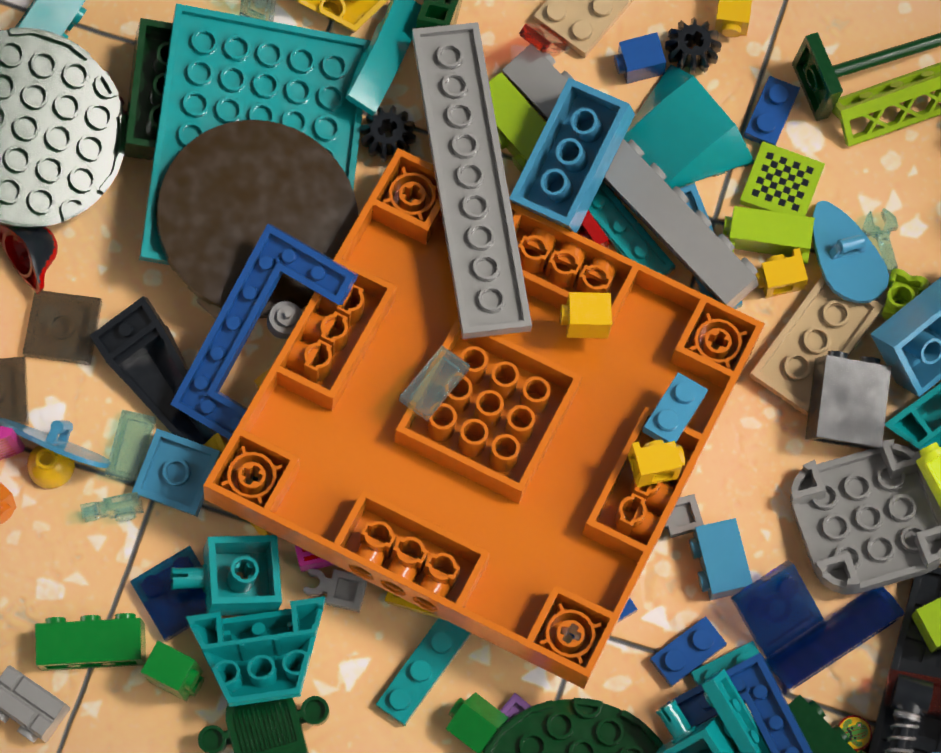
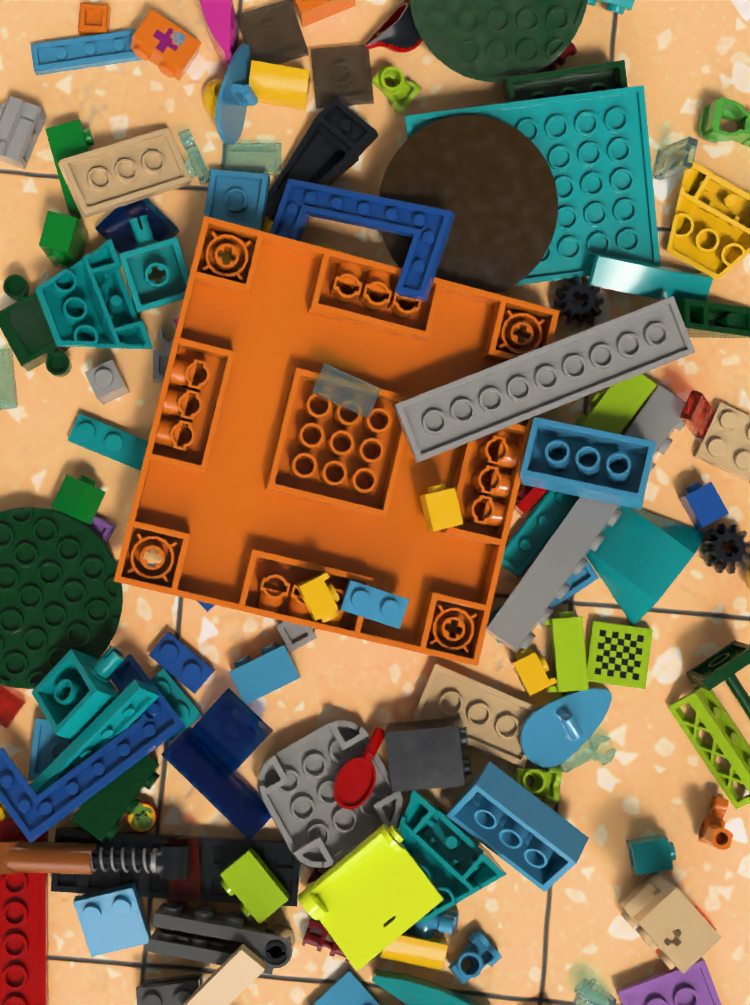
camera: 70 degrees right, 10 degrees up
light grey wheel [267,301,302,339] -> none
blue plate [744,76,800,146] -> none
none -> tan plate [58,127,192,219]
none -> light grey brick [85,359,130,405]
none -> yellow brick [249,60,311,111]
none -> red piece [332,727,385,810]
none -> lime plate [371,64,422,115]

